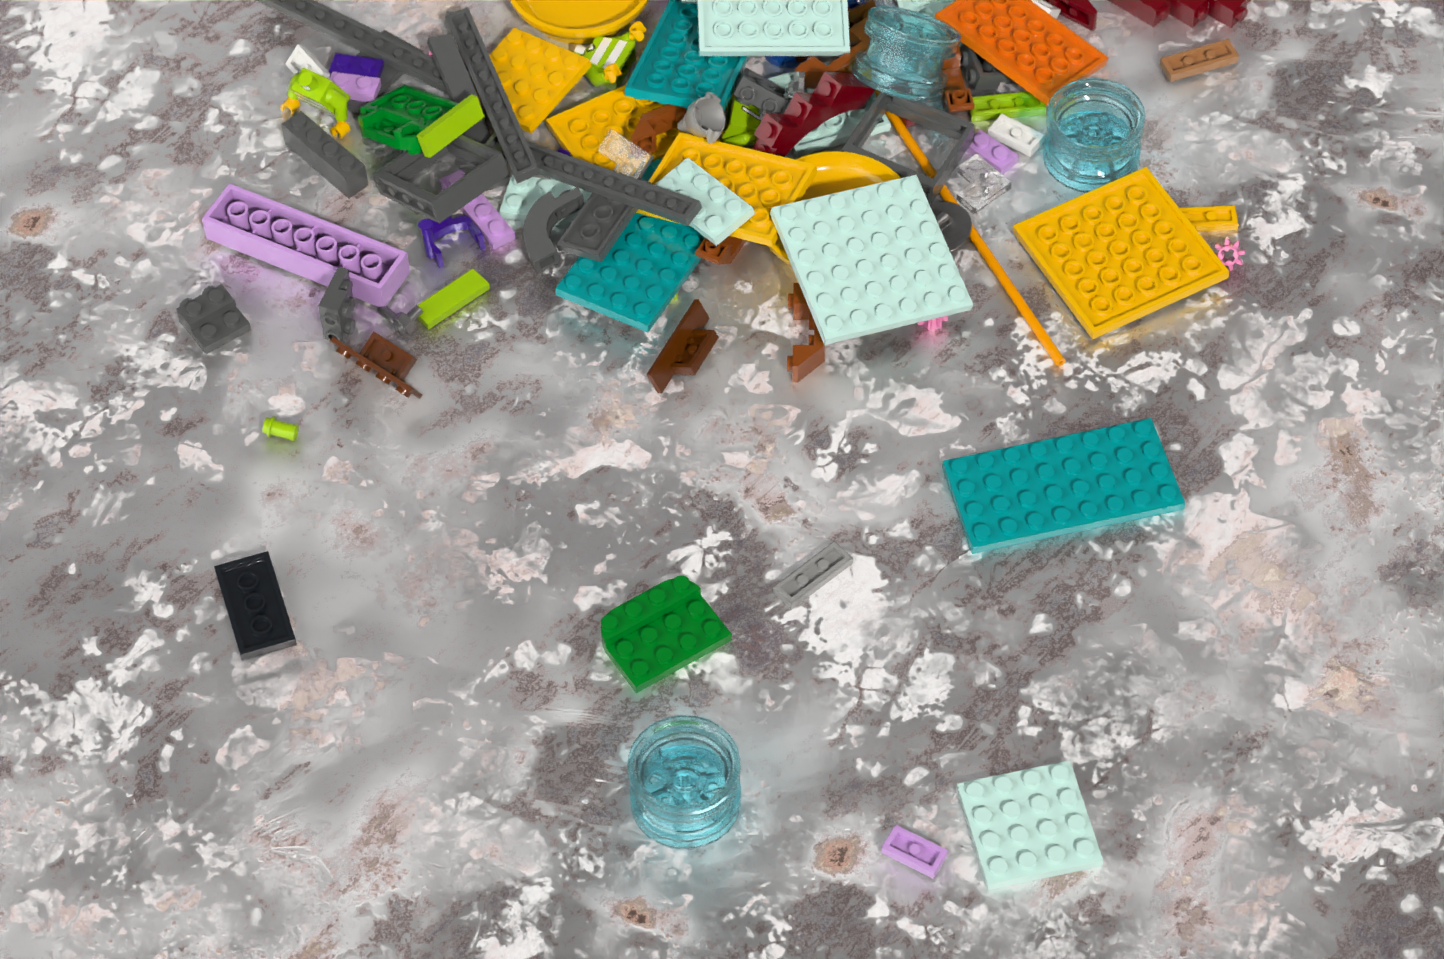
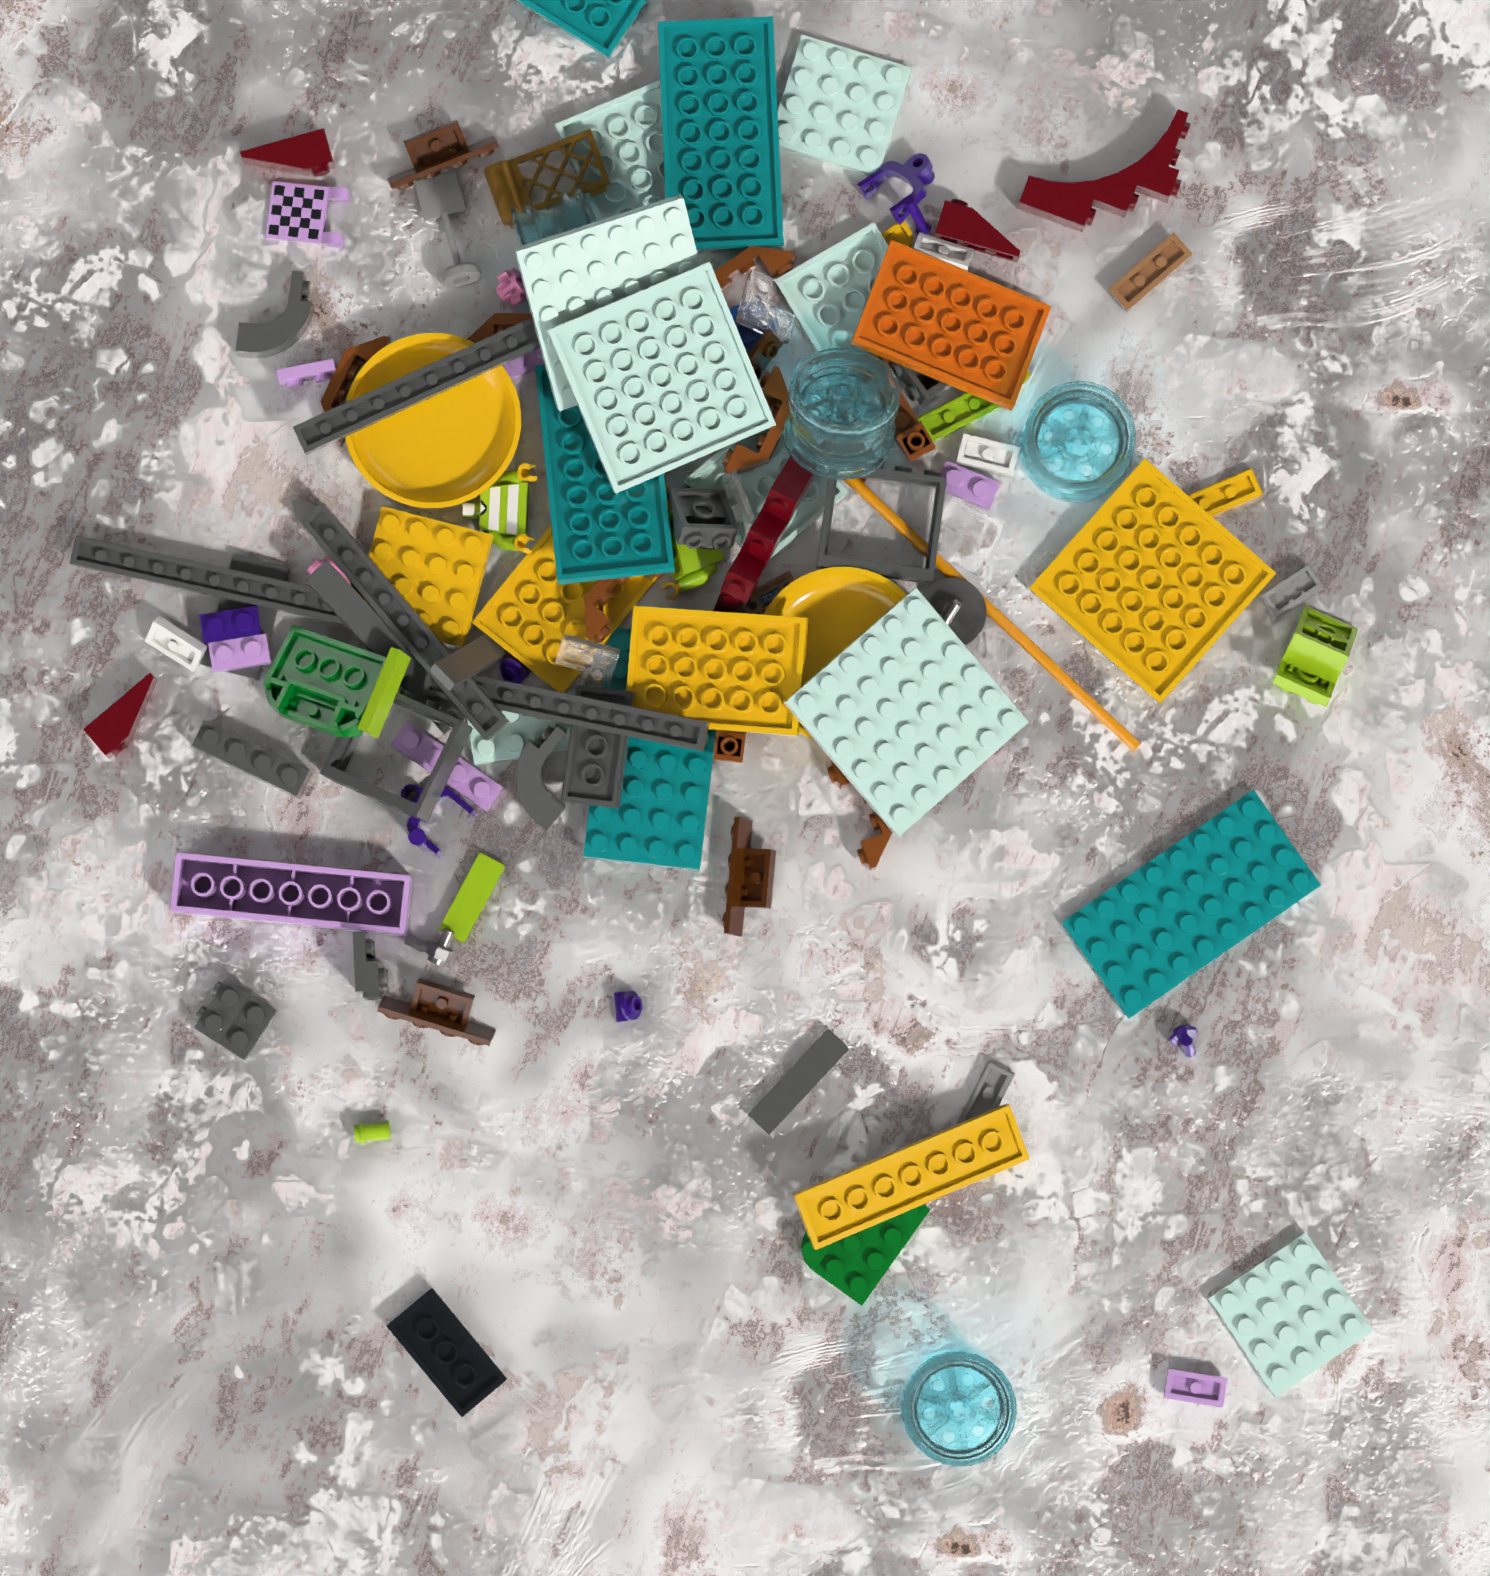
camera: 20 degrees left, 30 degrees up
lime torso [281,68,351,139] -> none
light aqua plate [655,158,755,246] -> none
light grey hat [677,91,726,145] -> none
bright pink gear [1215,237,1246,271] -> none
none -> dark red slope [83,673,158,759]
none -> dark grey tile [429,634,508,691]
none -> dark purple plate [614,991,643,1022]
none -> dark grey tile [748,1029,849,1135]
none -> yellow plate [792,1103,1030,1250]
none -> dark purple plate [1169,1024,1198,1058]
none -> light grey plate [1259,563,1325,620]
none -> lime bracket [1272,605,1358,707]

